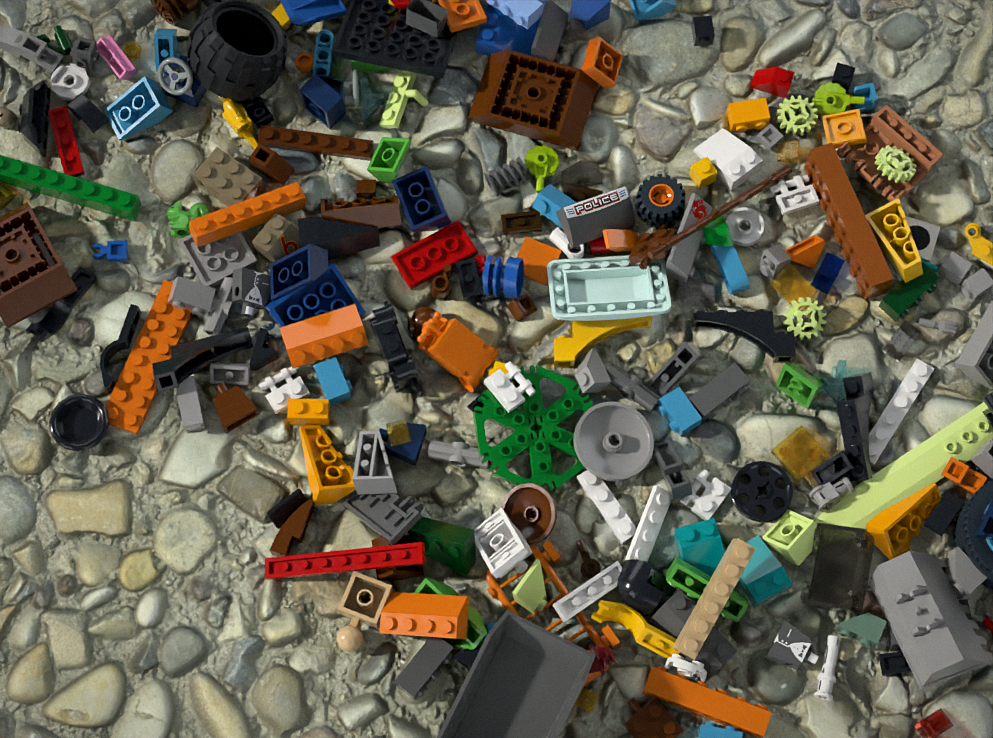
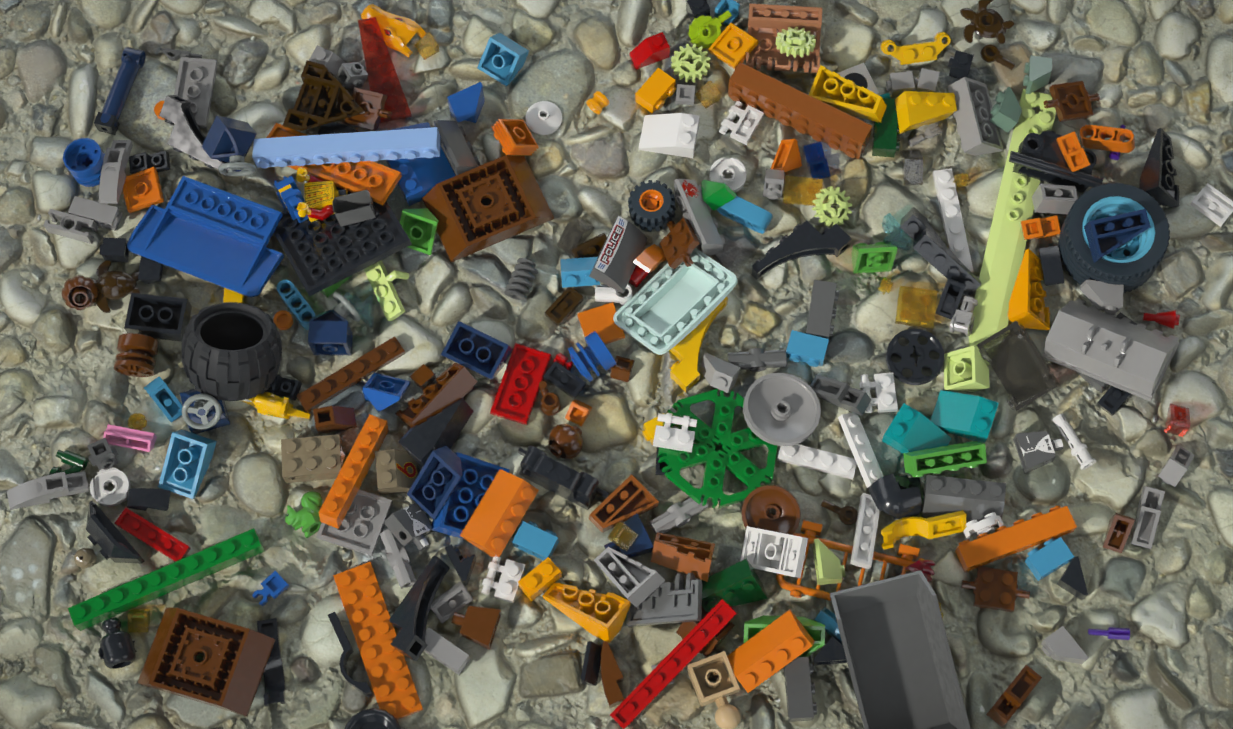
camera: 40 degrees left, 0 degrees up
light grey brick [168,276,216,315] -> none
bright green slope [367,137,412,183] -> none
orange piece [417,311,500,392] -> none
lime piece [524,145,560,193] -> none
dark grey slope [645,342,705,397] -> none
reddish brown plant [648,166,792,259] -> none
tan brick [672,538,756,660] -> none
yellow brick [689,157,718,190] -> none
black brick [691,16,715,47] -> none
sand green slope [836,613,887,648] -> none
none -> blue slope [362,372,411,412]
none -> bright green slope [400,208,438,255]
none -> white dish [526,101,562,135]
none -> orange slope [565,399,592,427]
none -> light orange wheel [586,91,609,114]
none -> dark orange wedge [589,474,659,533]
none -> dark orange wedge [651,532,715,582]
none -> clear yellow plate [878,277,893,295]
none -> yellow wedge [895,91,957,134]
none -> clear yellow plate [953,174,971,187]

